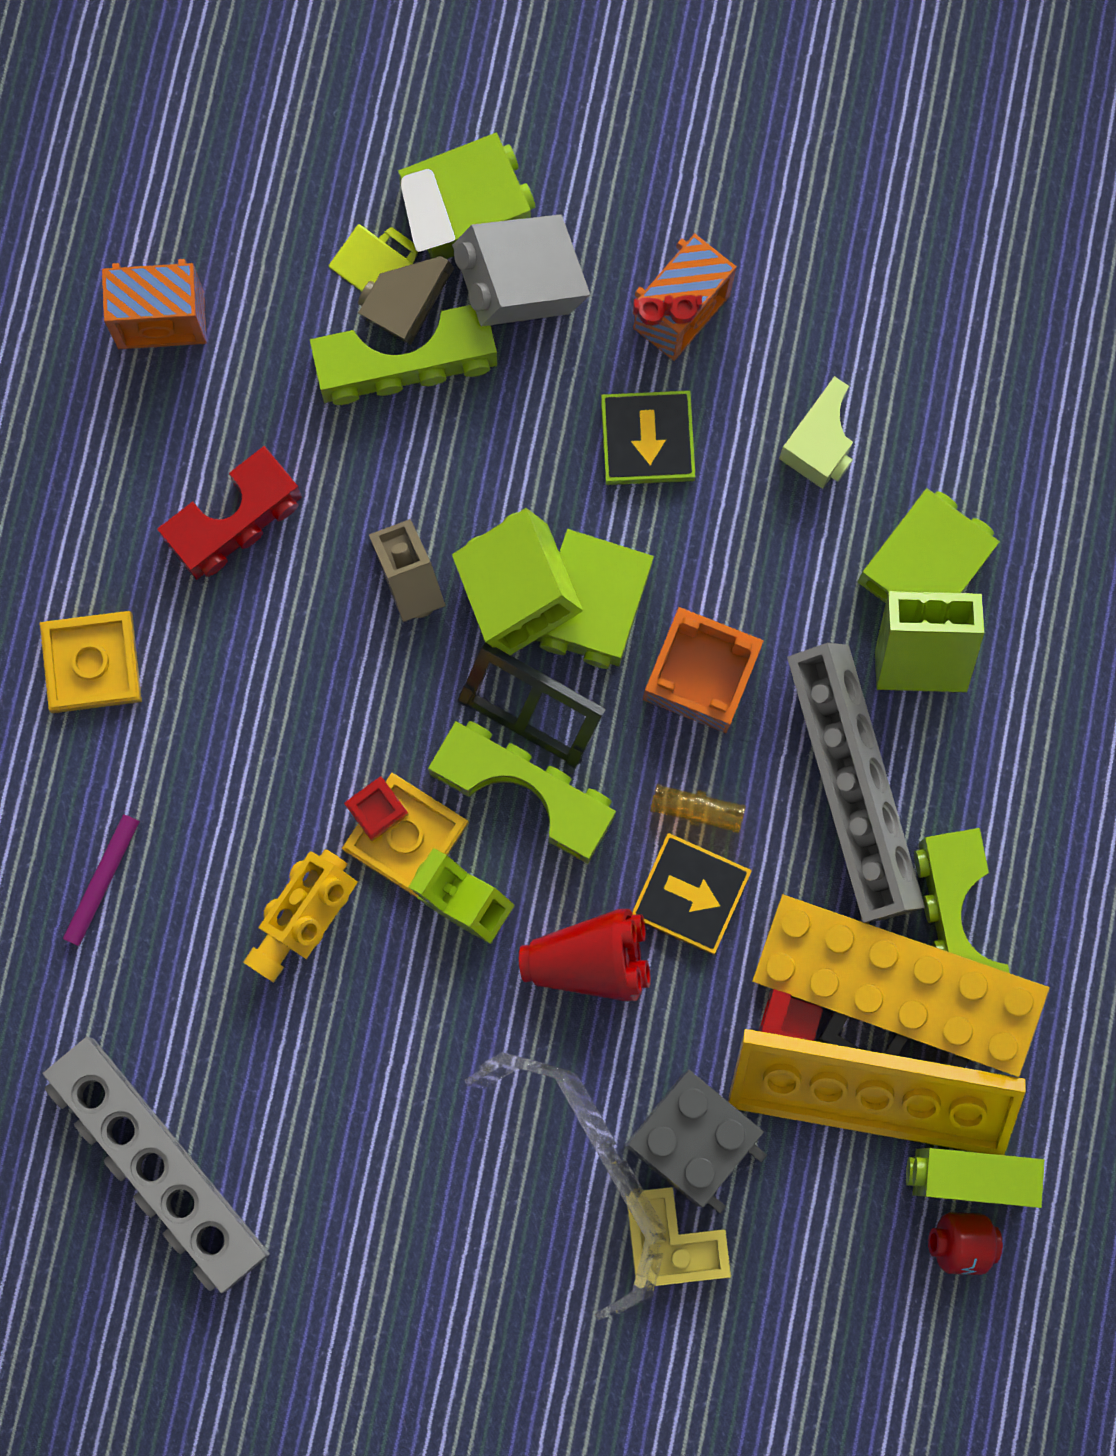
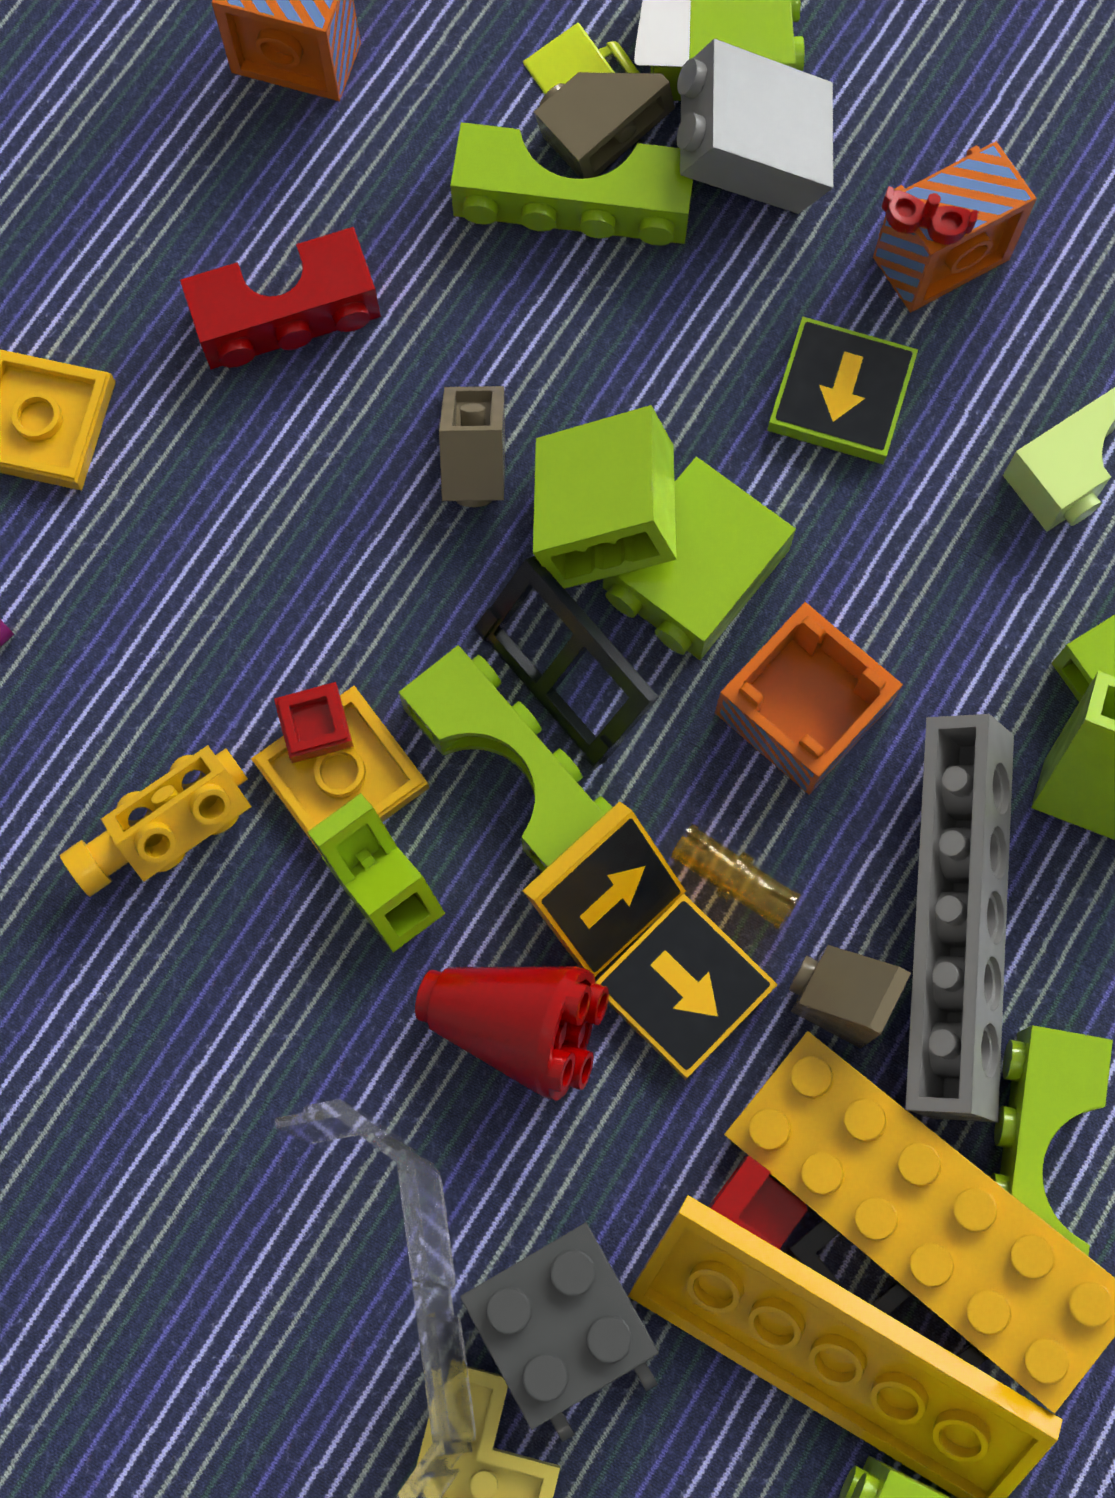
camera: 25 degrees right, 5 degrees down
none -> black tile [522,801,686,977]
none -> dark tan slope [788,945,911,1049]

